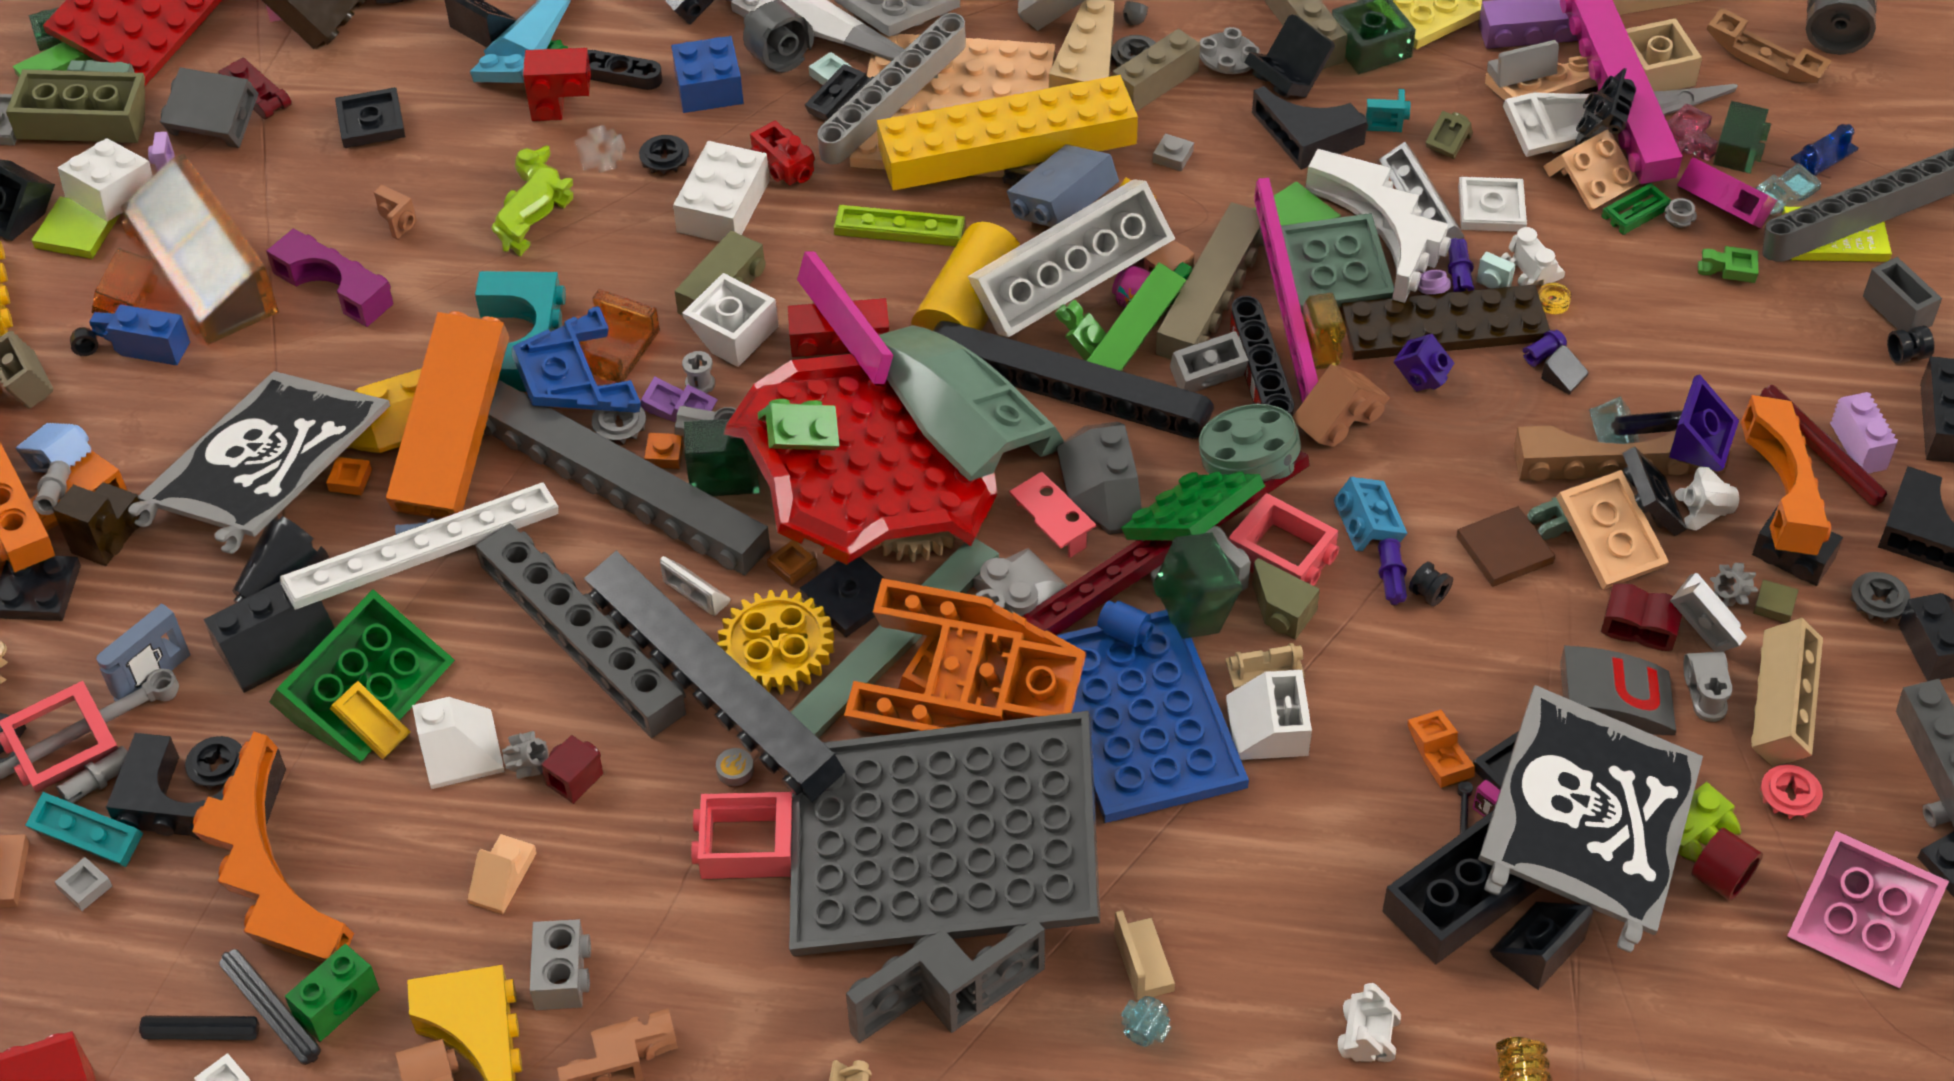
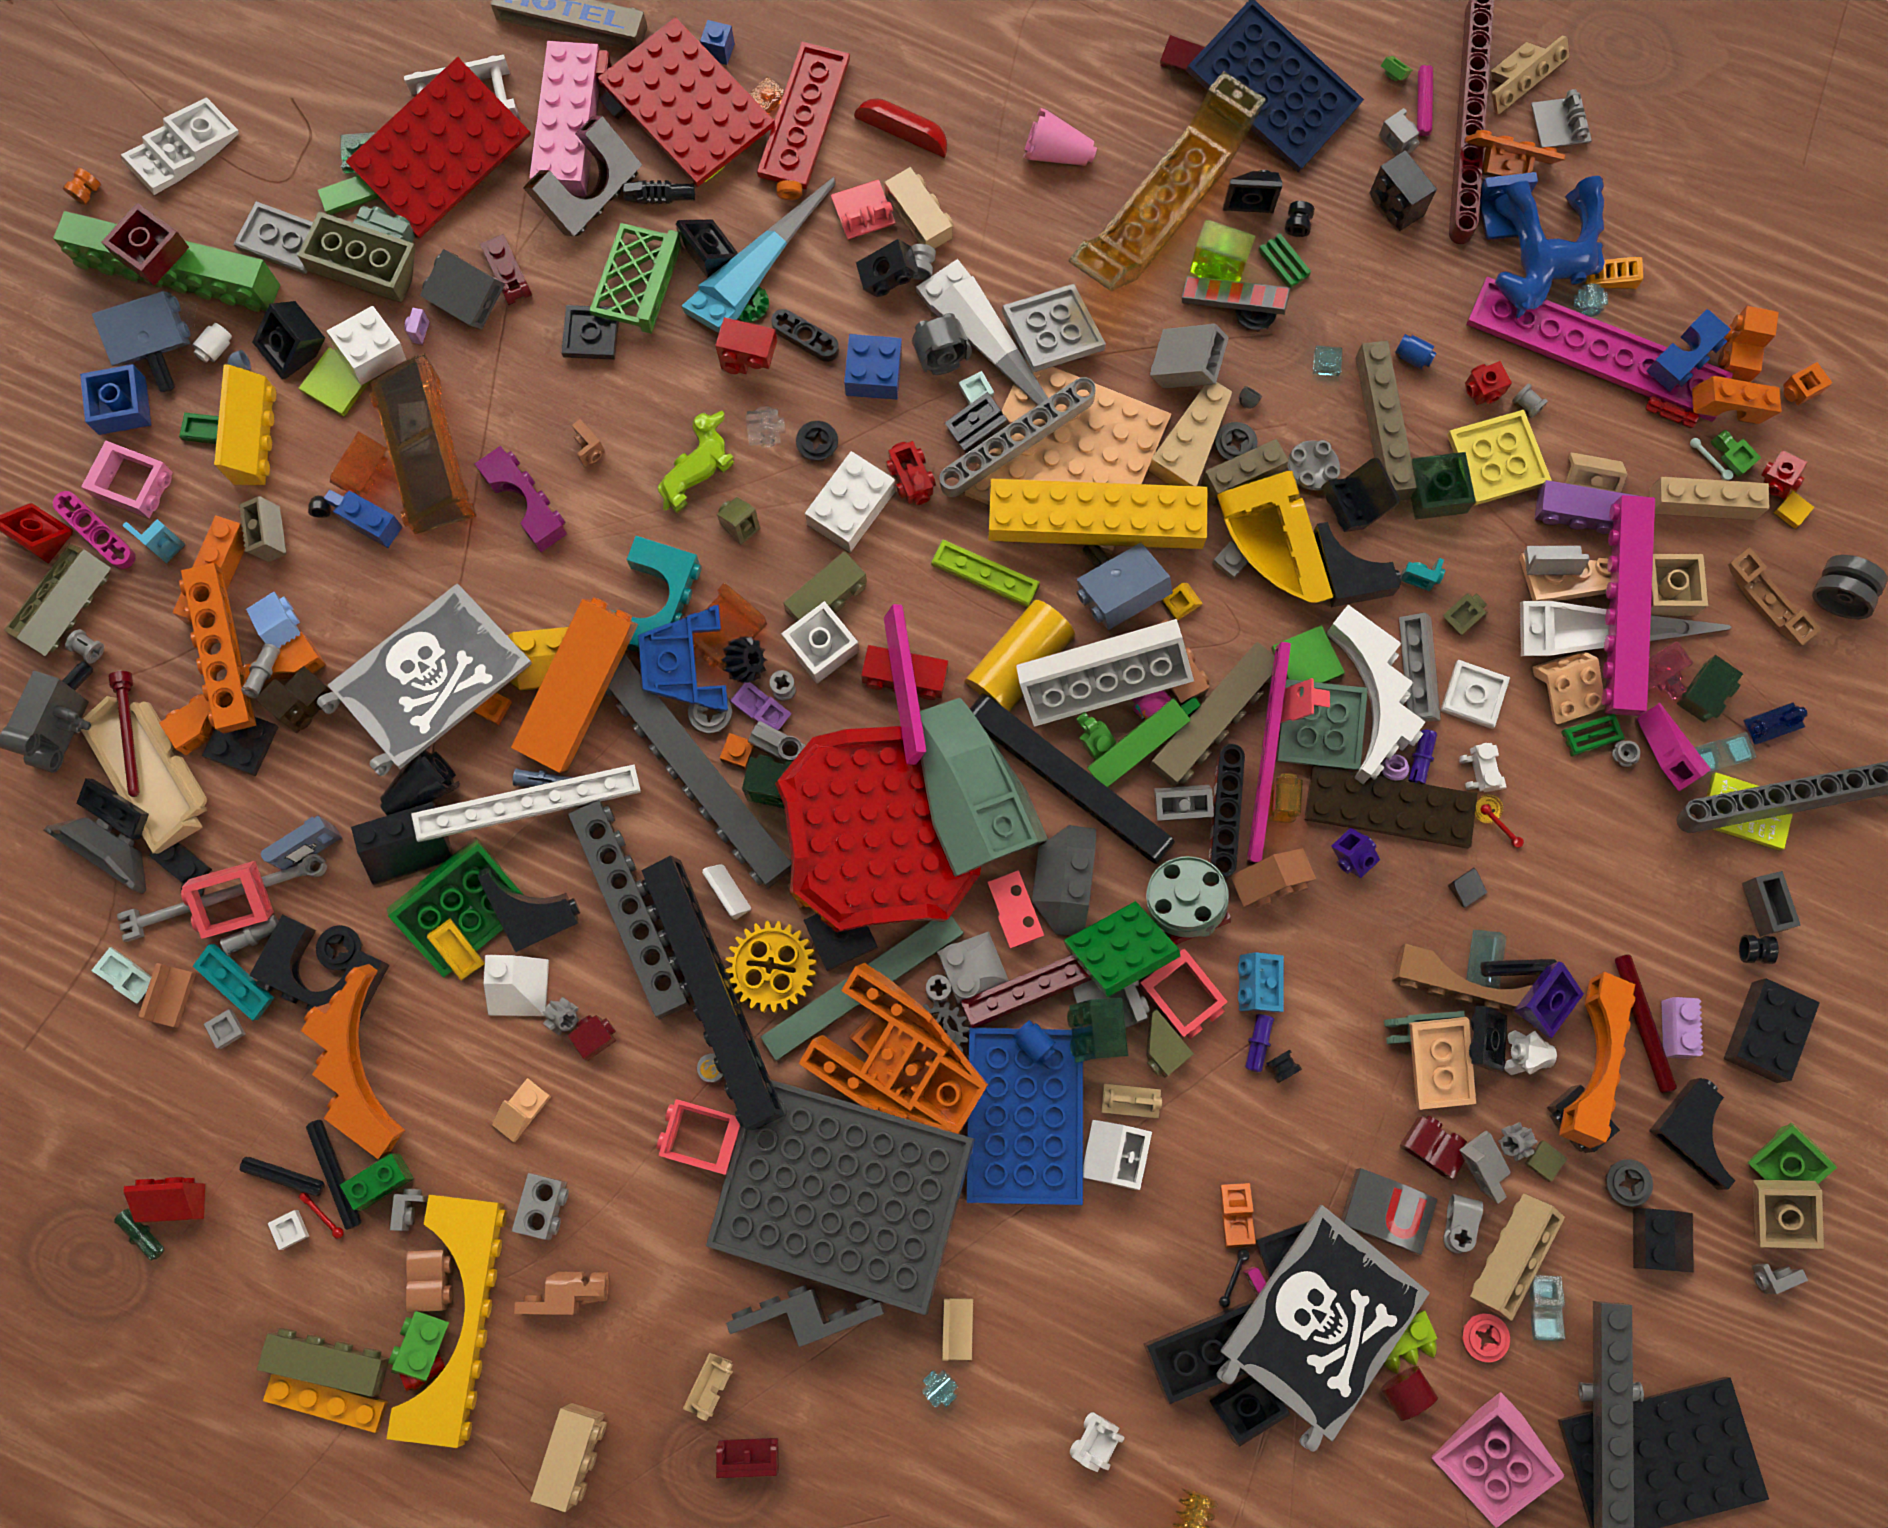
camera: 15 degrees right, 25 degrees up
bright green bracket [758,399,840,450] -> none
reddish brown tile [1456,506,1555,587] -> none
light aqua plate [1476,251,1516,289] -> none
dark purple pin [1523,330,1567,367] -> none
black hinge [1575,68,1636,146] -> none
bright green plate [1698,246,1758,283] -> none
none -> red hinge [299,1192,344,1239]
none -> light grey bracket [390,1189,428,1231]
none -> black arch [478,867,581,952]
none -> bright green fence [589,223,682,334]
none -> olive slope [717,497,760,545]
none -> black gear [721,636,767,683]
none -> yellow panel [1217,471,1333,603]
none -> coral piece [1280,678,1330,723]
none -> red hinge [1480,804,1524,848]
none -> clear light blue slope [1530,1275,1565,1341]

